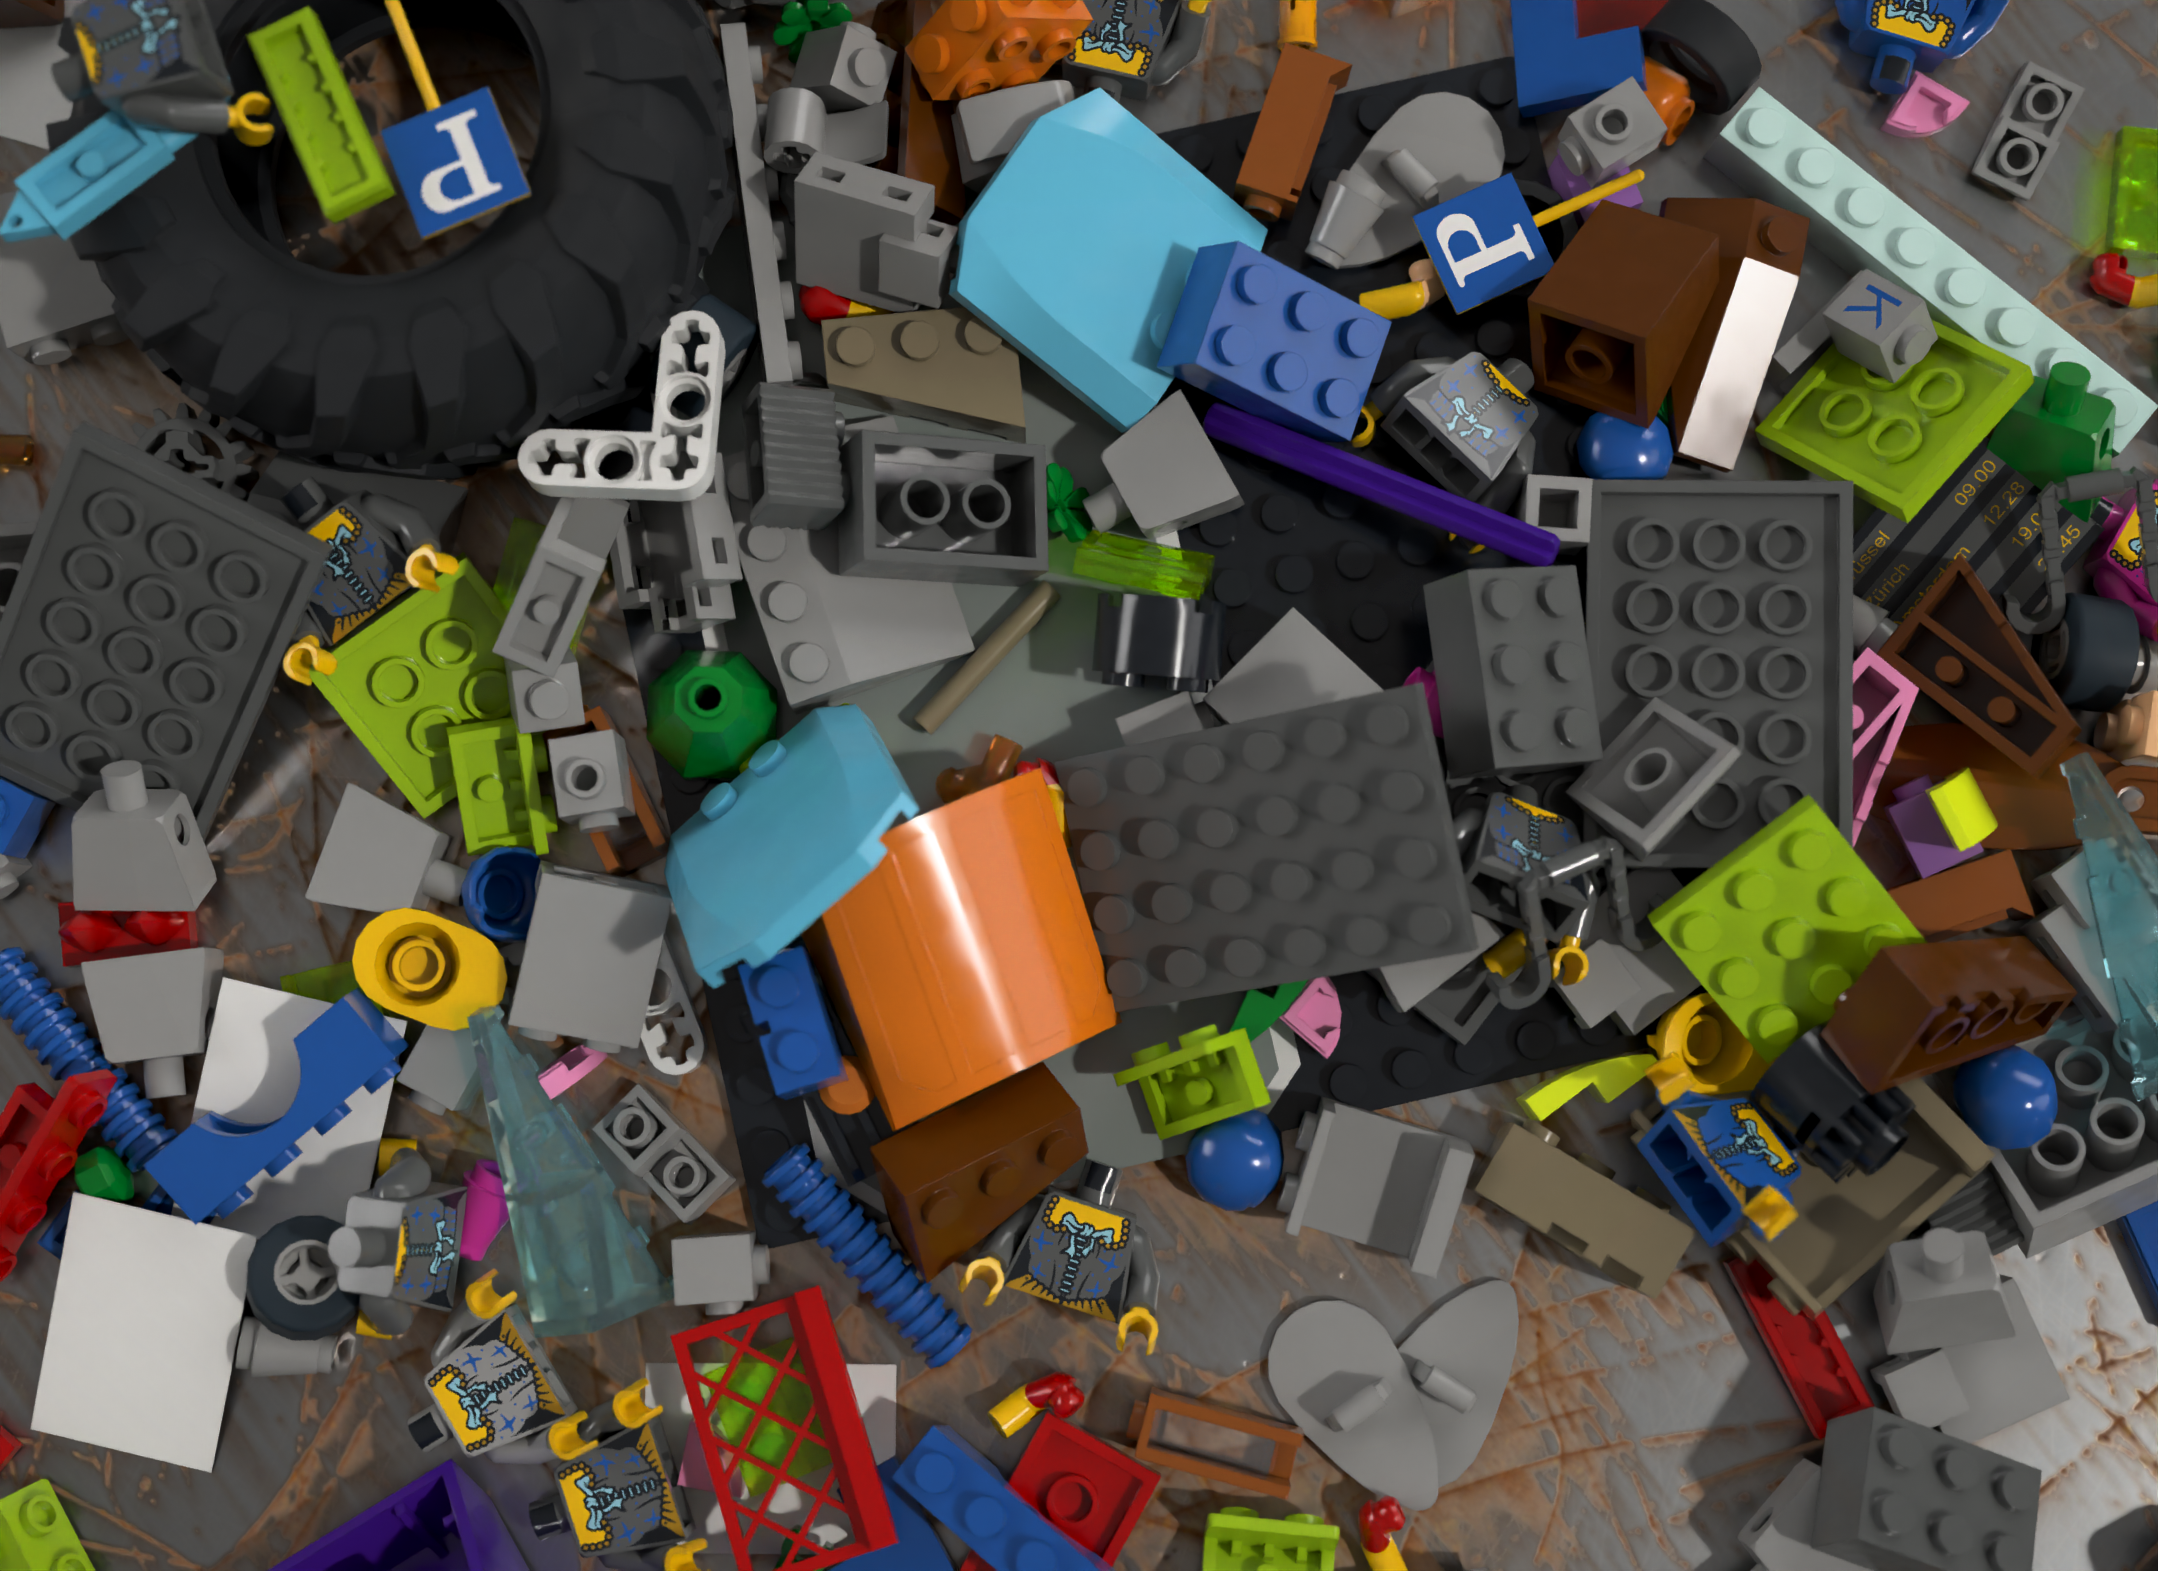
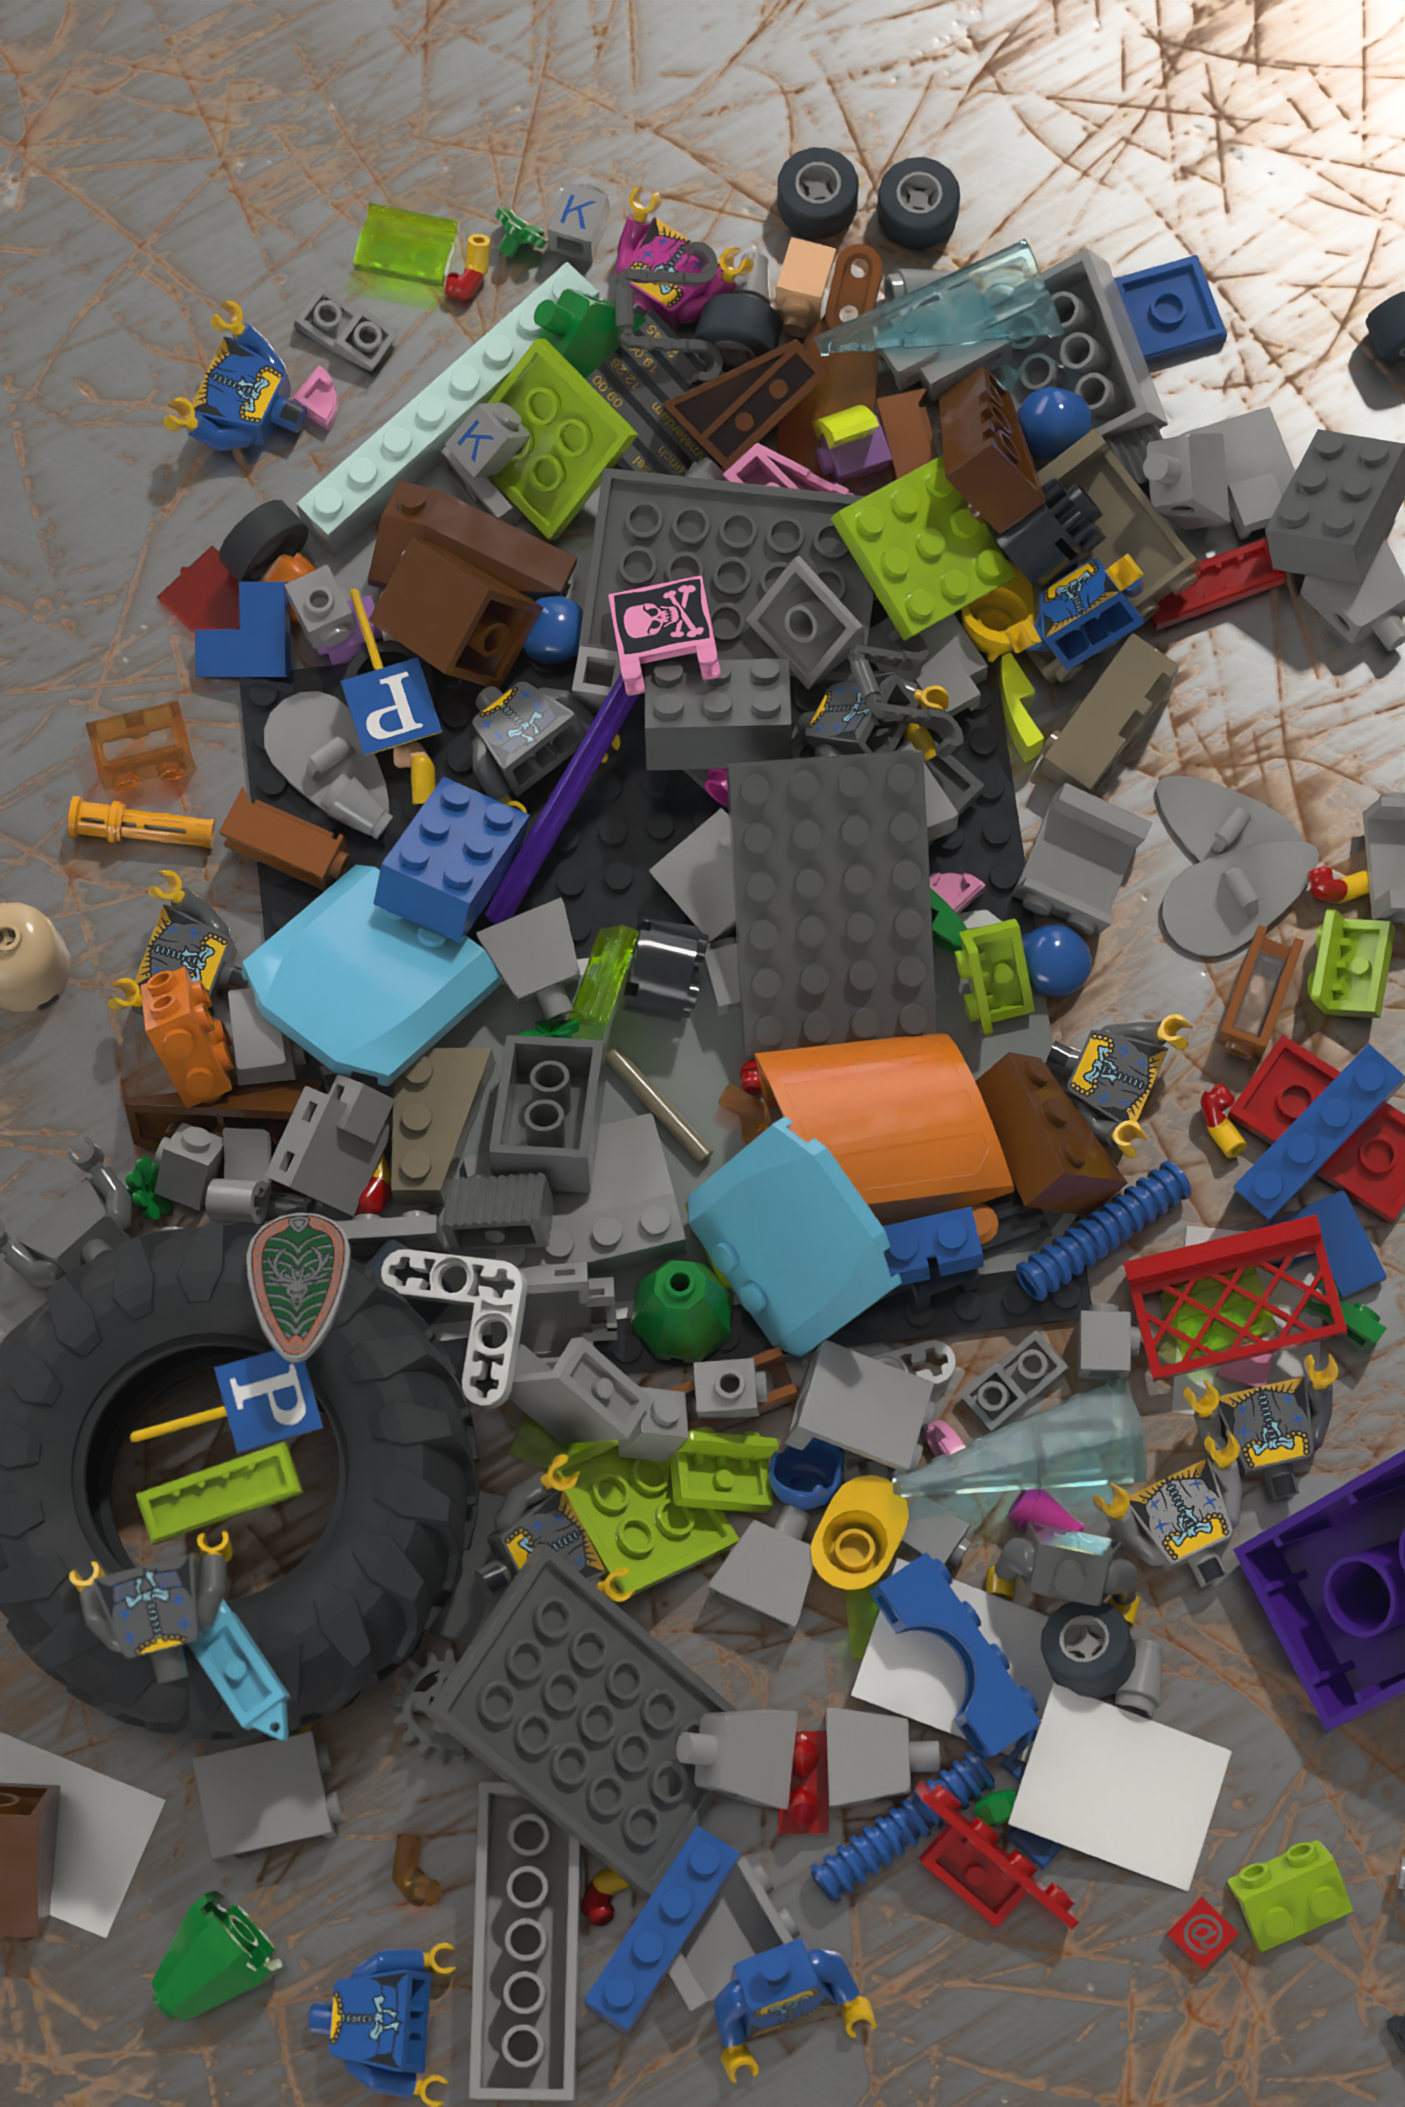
camera: 80 degrees left, 10 degrees down
none -> shield [247,1213,351,1363]
none -> flag [608,575,722,696]

